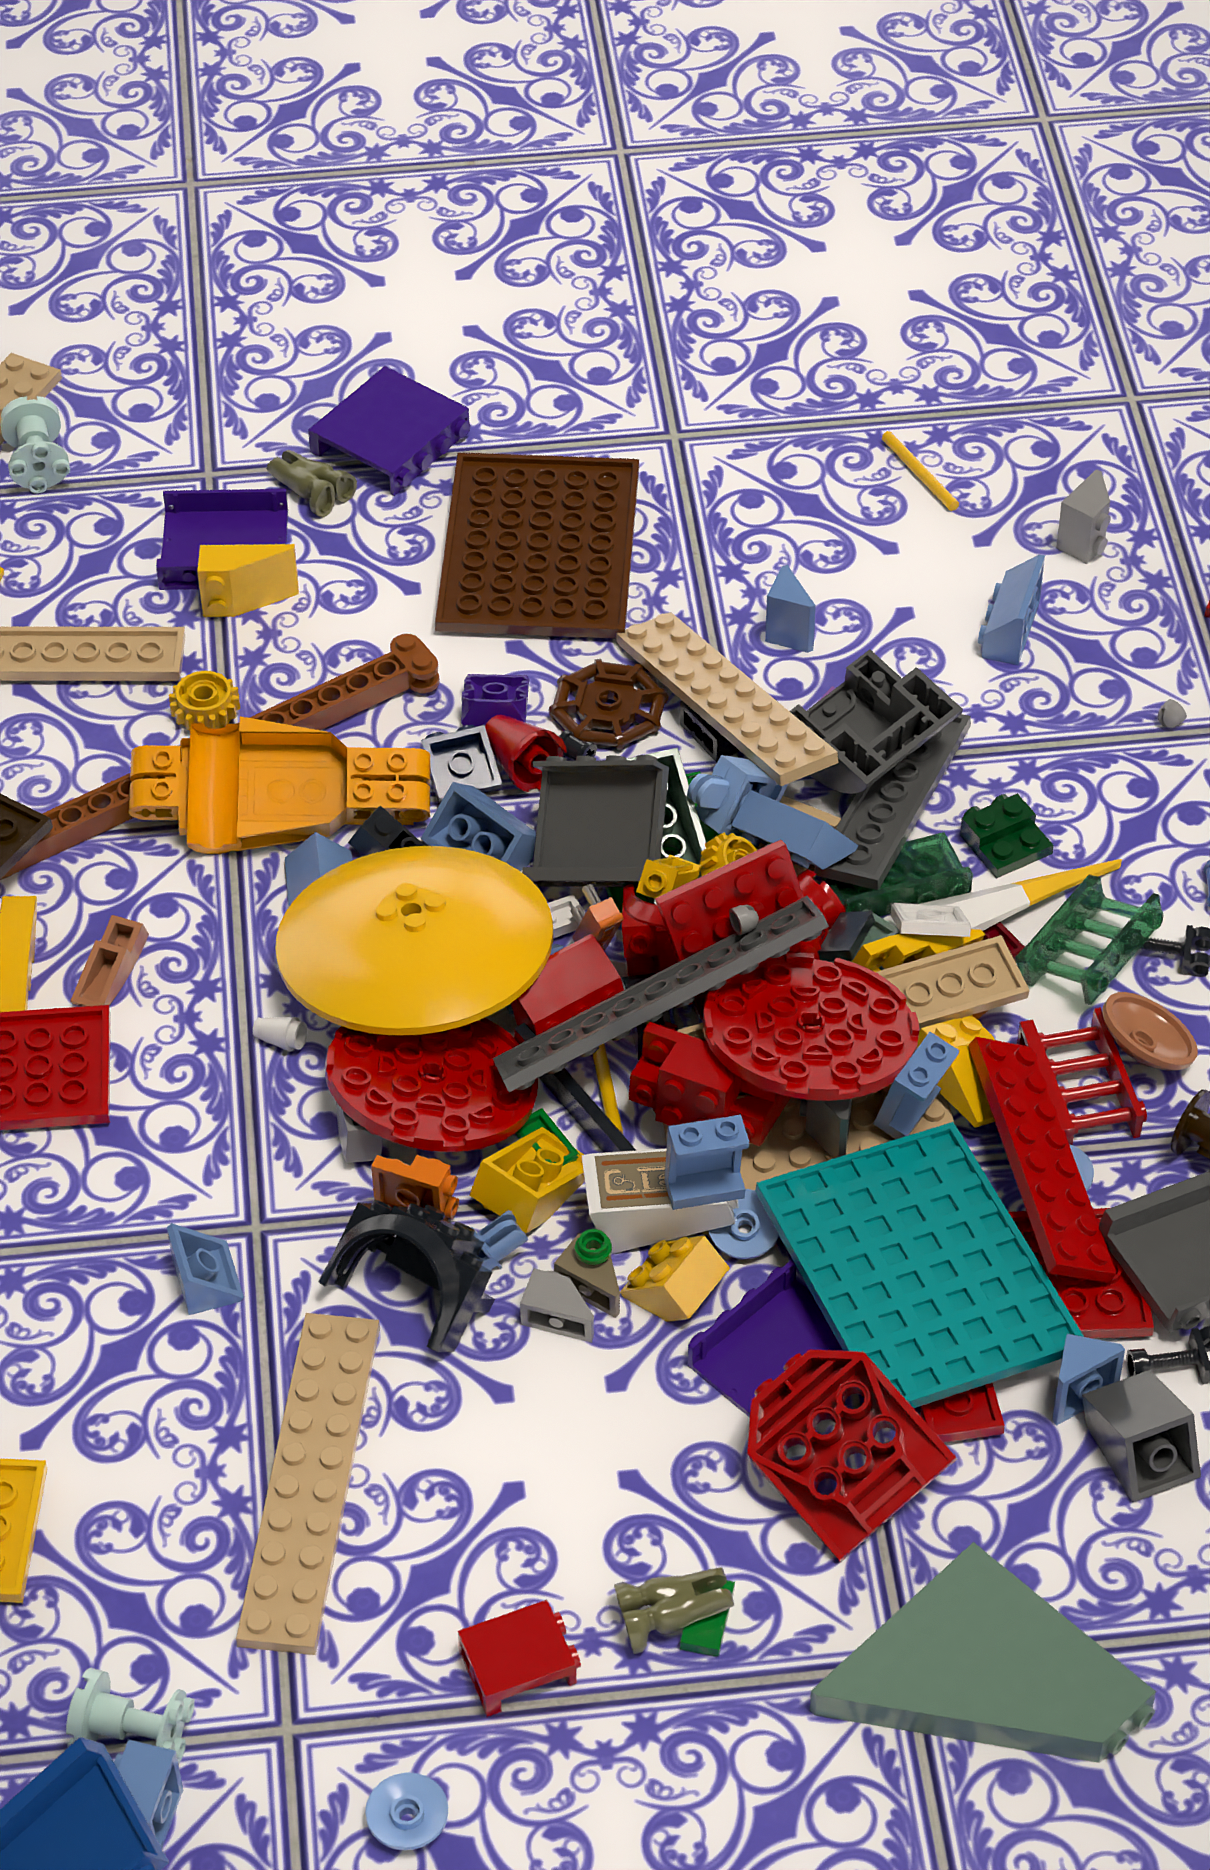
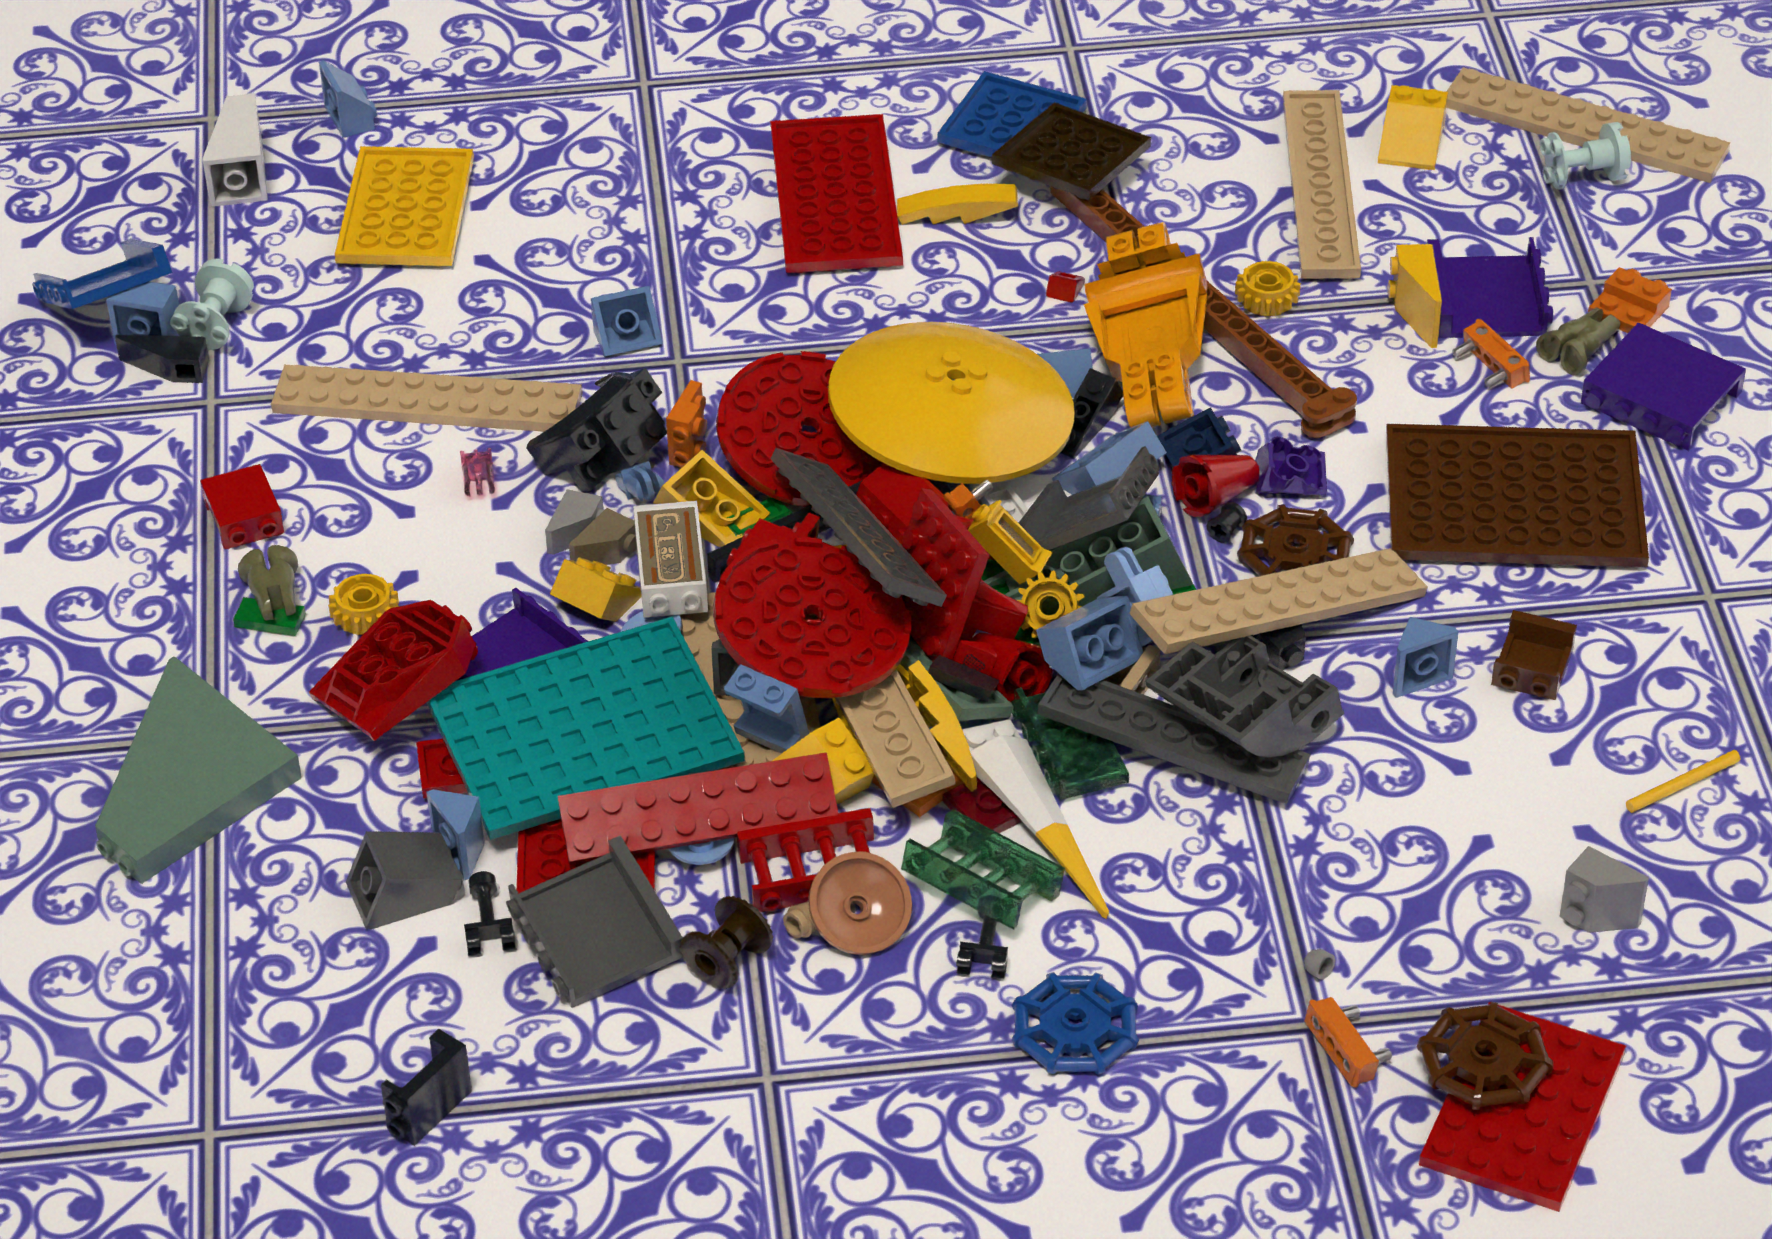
camera: 90 degrees right, 5 degrees down
nougat slope [70,915,149,1007] -> none
light blue dish [366,1772,448,1850] -> none
green plate [575,1229,612,1265] -> none
medium blue panel [664,1115,749,1210] -> none
light grey hinge [729,905,759,935] -> none
white tile [891,903,971,937] -> none
dark green plate [960,793,1054,879] -> none
medium blue slope [978,554,1045,665] -> none
none -> black slope [115,334,209,383]
none -> yellow gear [328,574,399,635]
none -> clear pink arm [460,448,495,497]
none -> tan cone [783,902,816,938]
none -> red slope [1046,271,1085,302]
none -> orange piece [1452,319,1530,389]
none -> reddish brown panel [1491,610,1577,700]
none -> orange plate [1588,267,1672,333]

